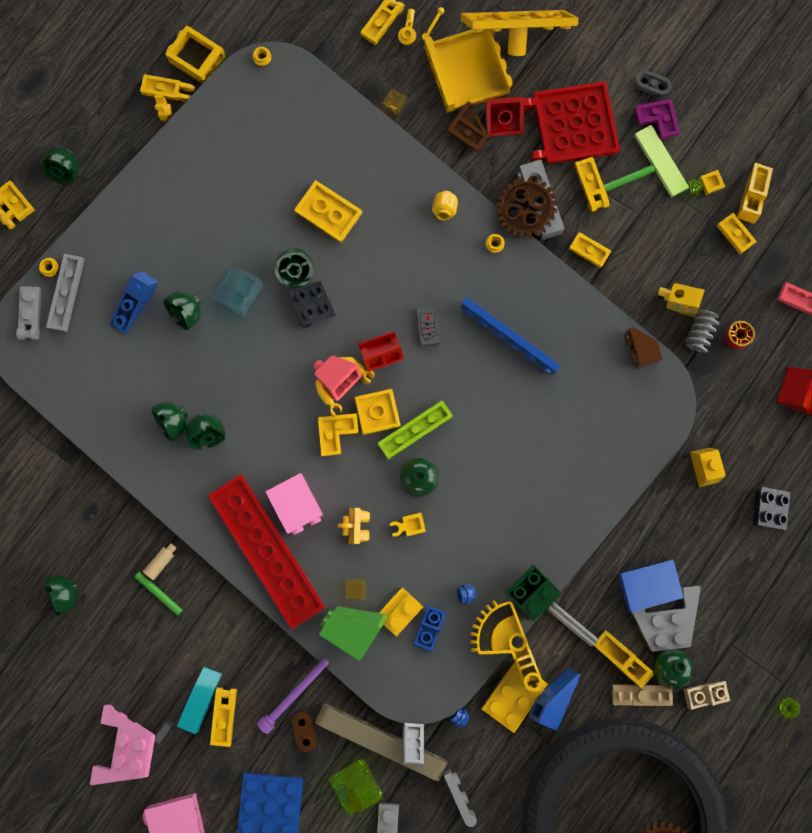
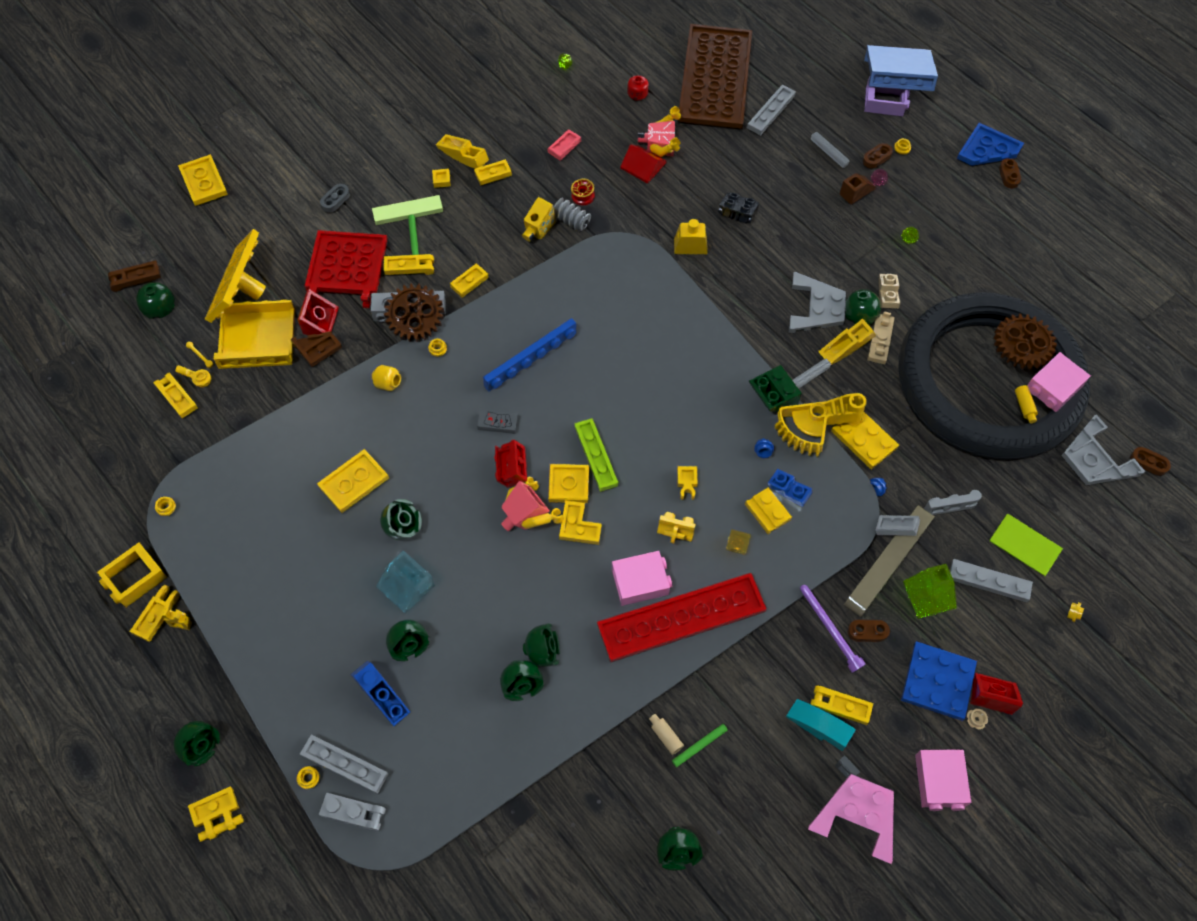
camera: 75 degrees left, 20 degrees down
black hinge [287,281,336,328] -> none
bright green slope [319,606,387,661] -> none
clear yellow plate [382,89,408,115] -> none
dark green cylinder [400,458,439,497] -> none
blue slope [528,668,580,730] -> none
tile [618,560,684,612] -> none
reddish brown slope [625,327,663,368] -> none
magenta plate [634,99,680,140] -> none
clear neon green plate [689,176,703,195] -> none

